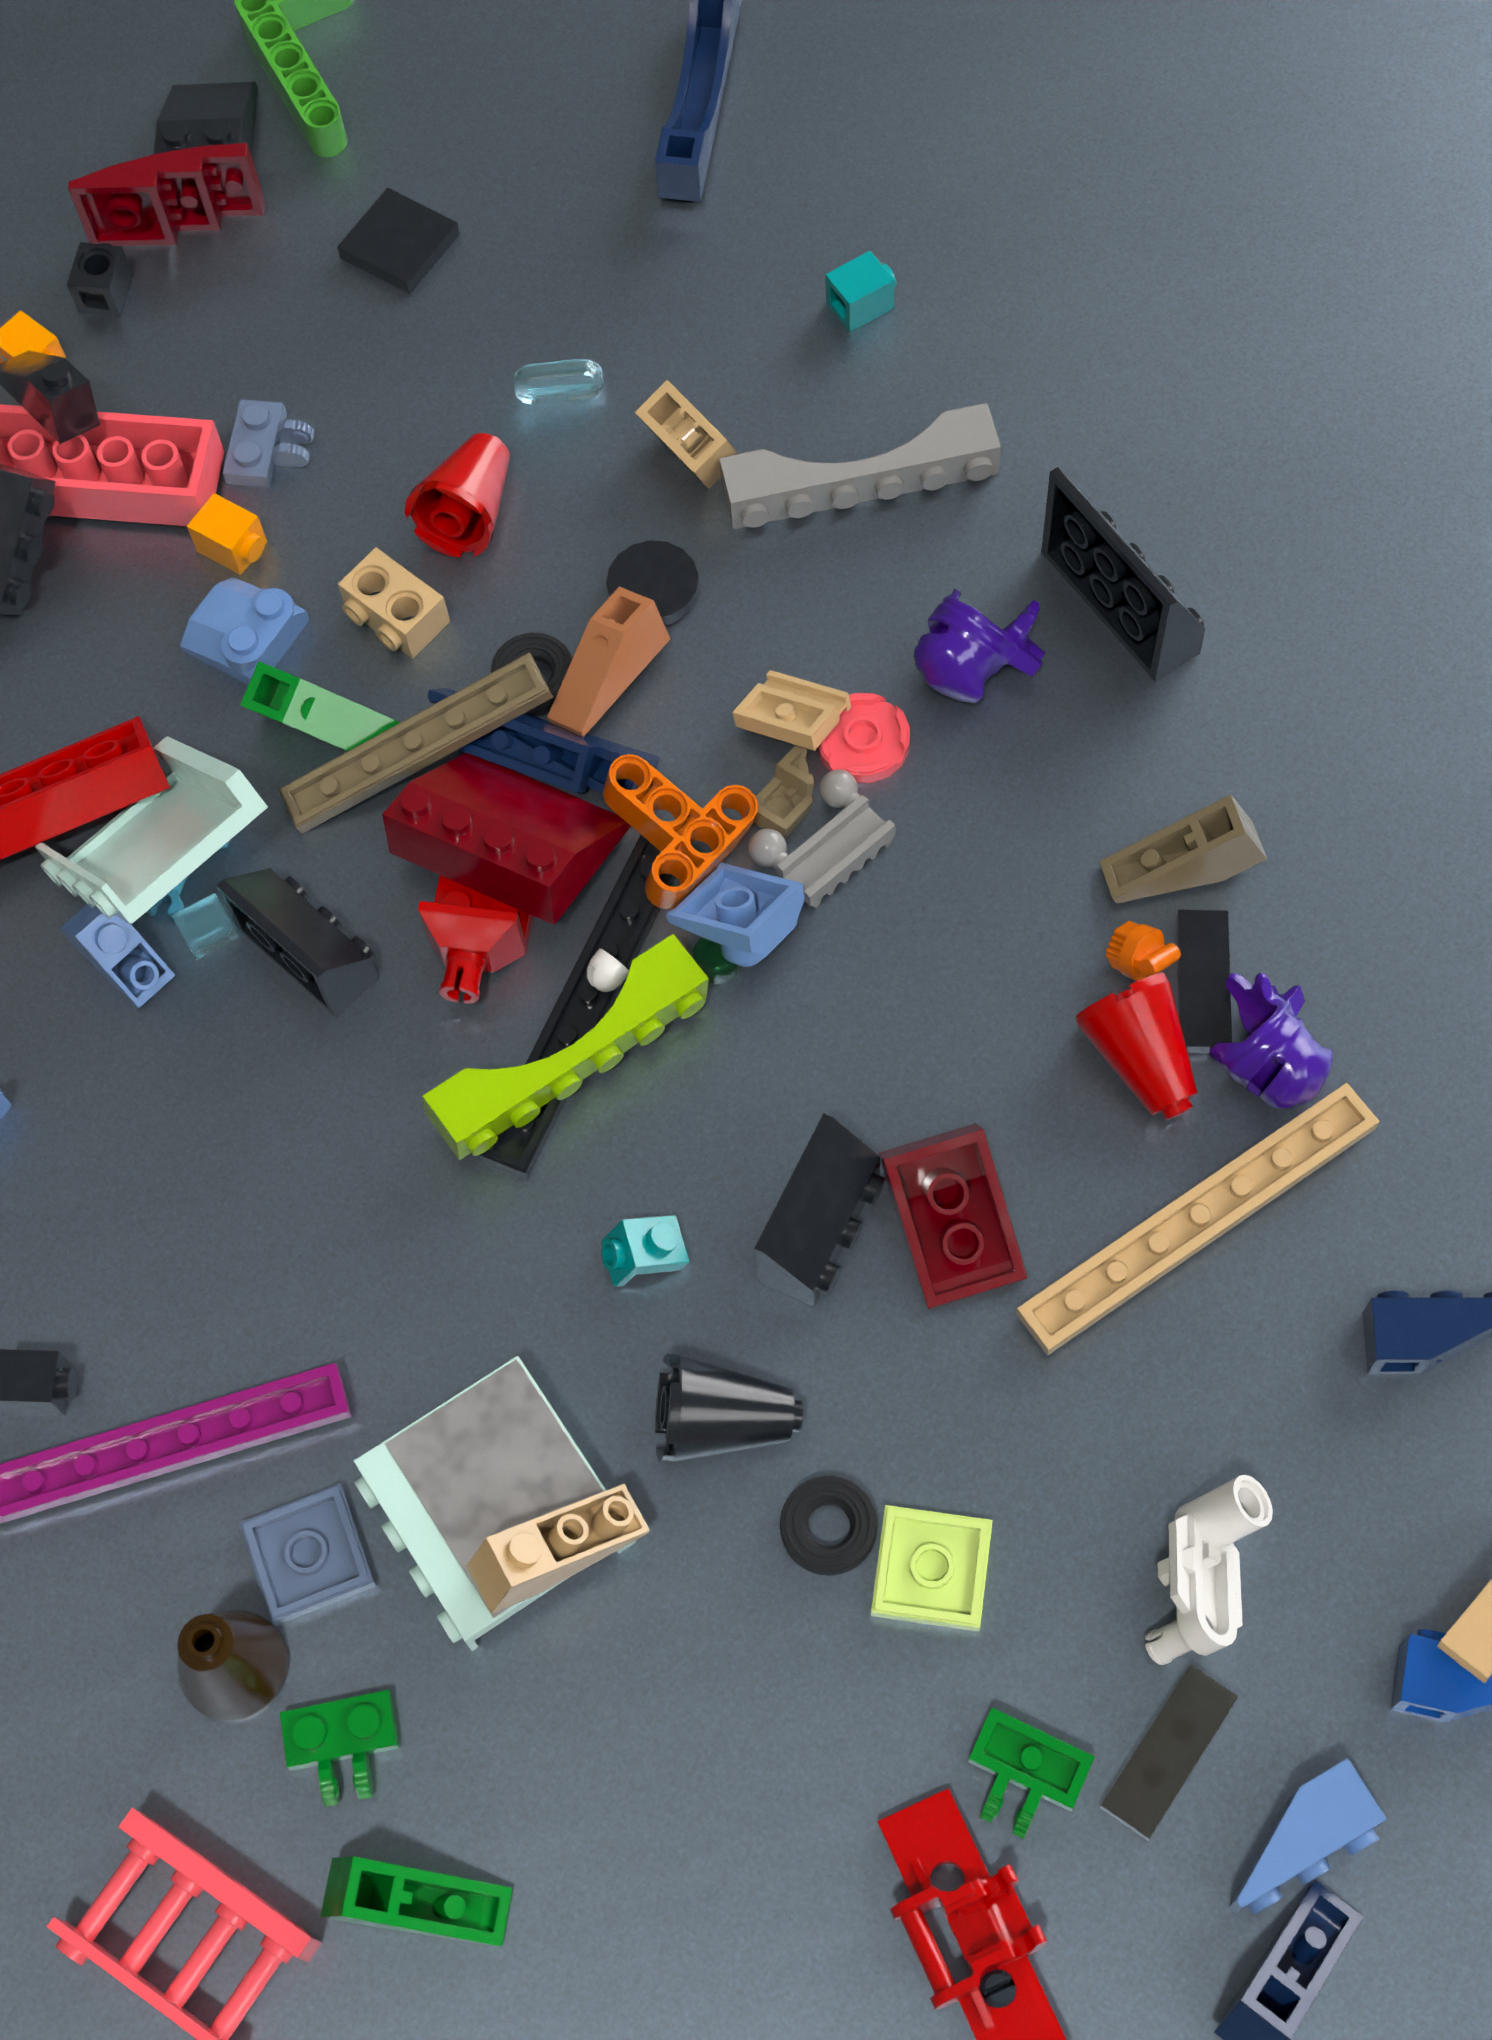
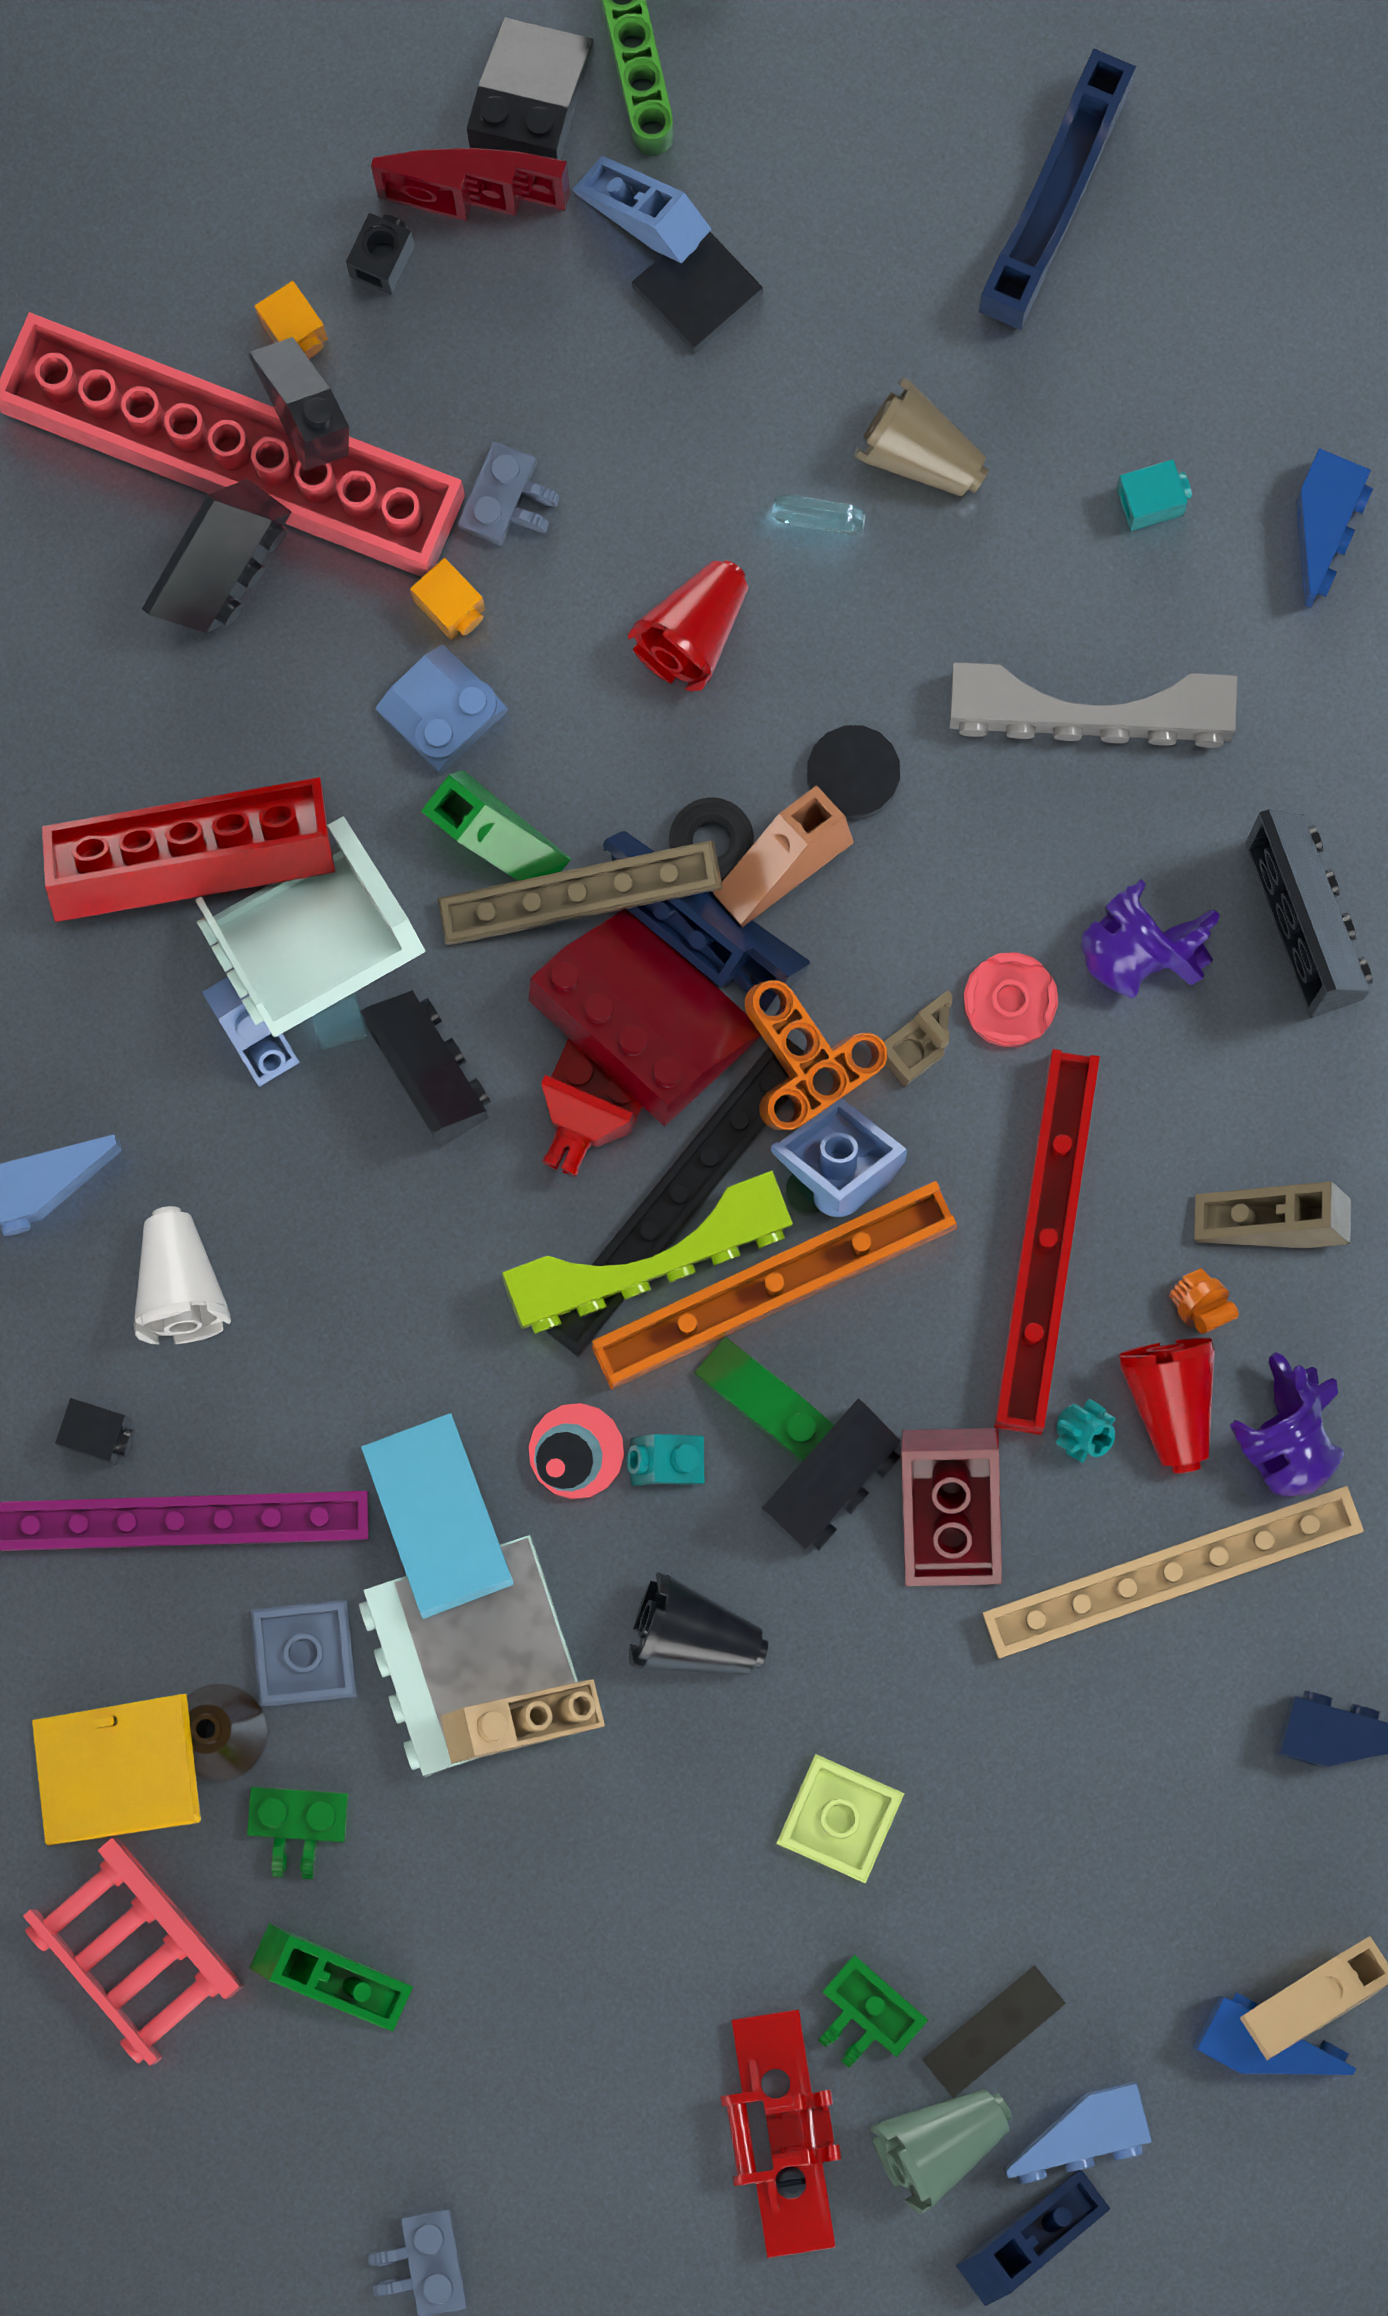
camera: 15 degrees right, 15 degrees up
tan brick [338,547,450,659] -> none
white hinge [586,948,629,992] -> none
tan brick [635,380,738,489] -> none
tan plate [732,670,852,751] -> none
light grey gear [748,769,896,908] -> none
black tyre [780,1476,877,1576] -> none
white piece [1145,1475,1273,1665] -> none
black tile [1177,910,1232,1054] -> none
none -> yellow container [32,1694,201,1846]
none -> white cone [134,1206,231,1344]
none -> medium azure tile [361,1413,514,1619]
none -> tile [528,1403,625,1500]
none -> medium blue slope [573,155,711,263]
none -> orange tile [591,1181,957,1390]
none -> green slope [694,1337,834,1464]
none -> dark tan cone [854,377,989,496]
none -> sand green cone [870,2089,1012,2214]
none -> red tile [994,1049,1100,1435]
none -> teal gear [1056,1399,1115,1463]
none -> blue slope [1296,448,1373,608]

